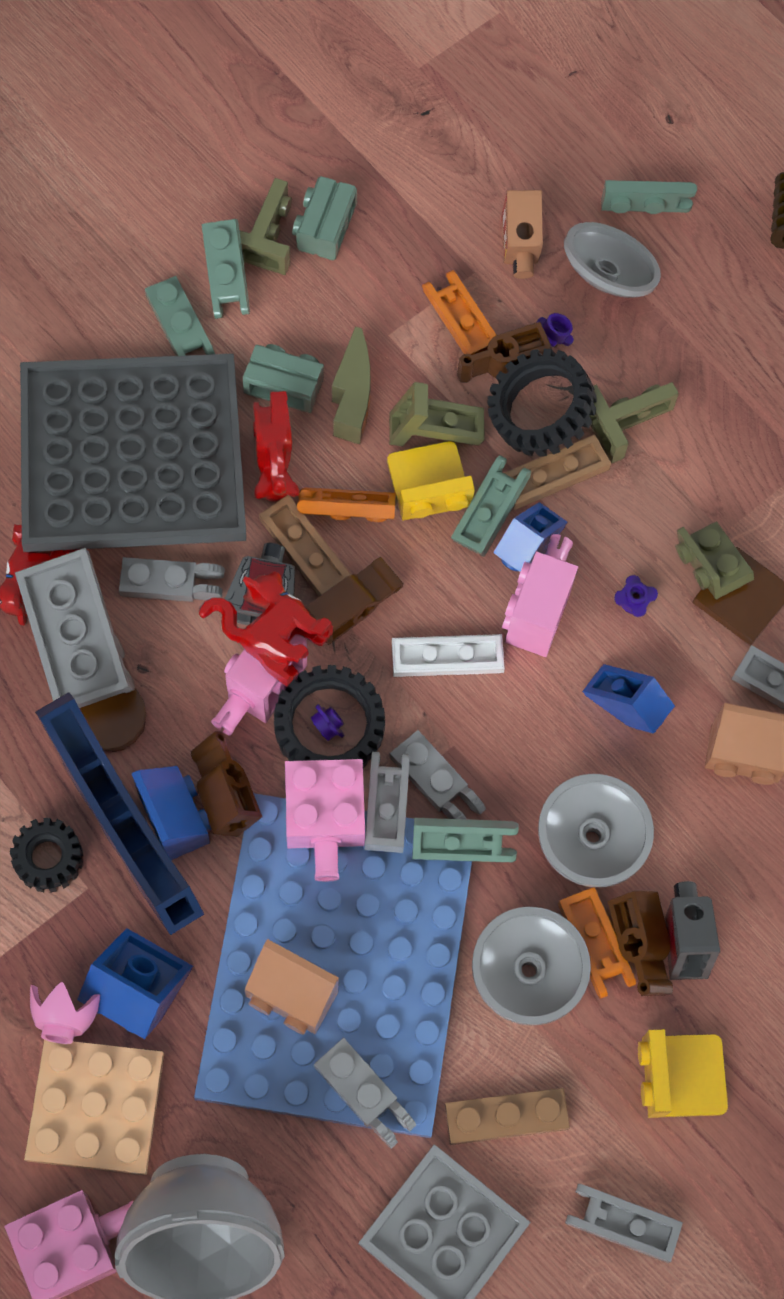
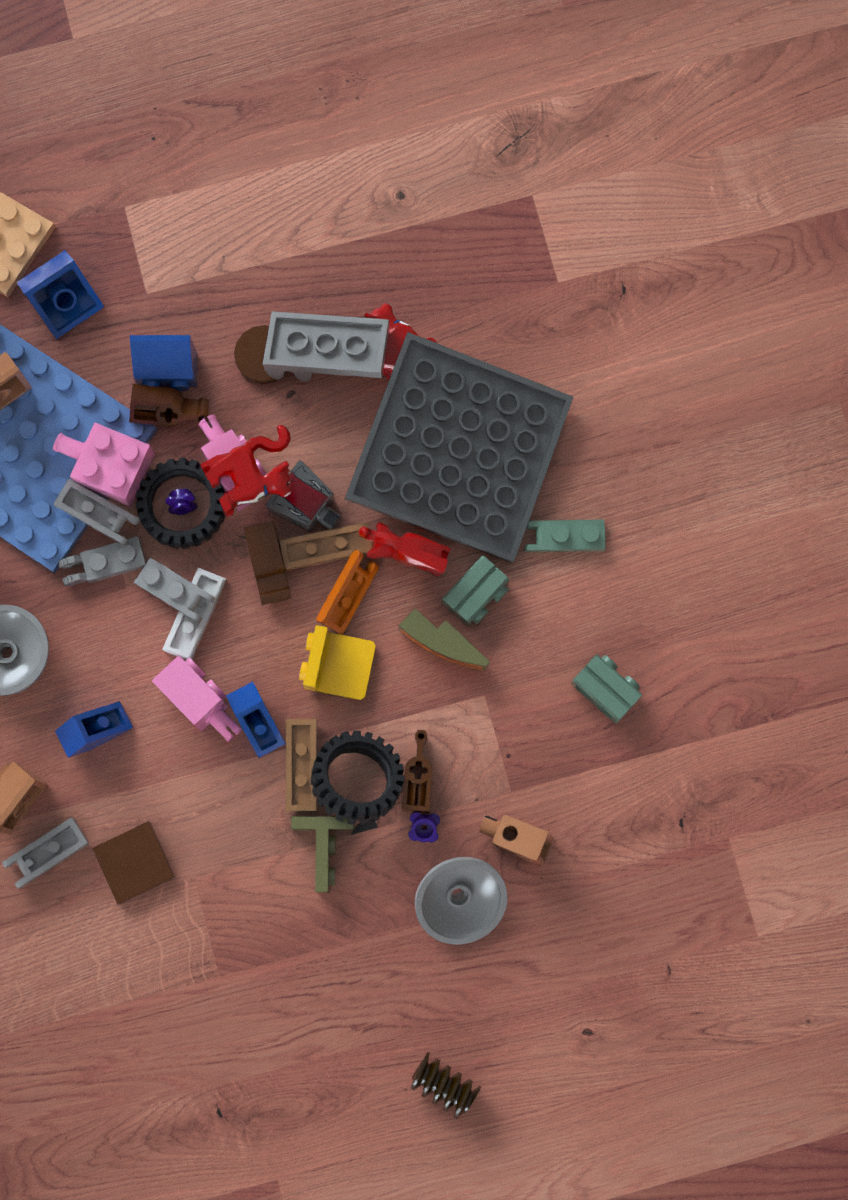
camera: 120 degrees right, 10 degrees up
black tyre [10,818,83,893] -> none
bright pink piece [30,982,100,1044] -> none
dark blue arch [35,692,204,935] -> none
light grey hinge [119,557,225,602] -> none
sand green hinge [201,219,250,319] -> none
olive bracket [240,178,292,275] -> none
olive bracket [389,382,484,447] -> none
sand green hinge [412,818,519,862] -> none
orange hinge [422,270,497,355] -> none
sand green hinge [451,455,531,557] -> none
sand green hinge [601,180,697,214] -> none
dark purple plate [614,575,658,617] -> none
olive bracket [675,521,754,599] -> none
none -> light grey hinge [134,558,216,623]

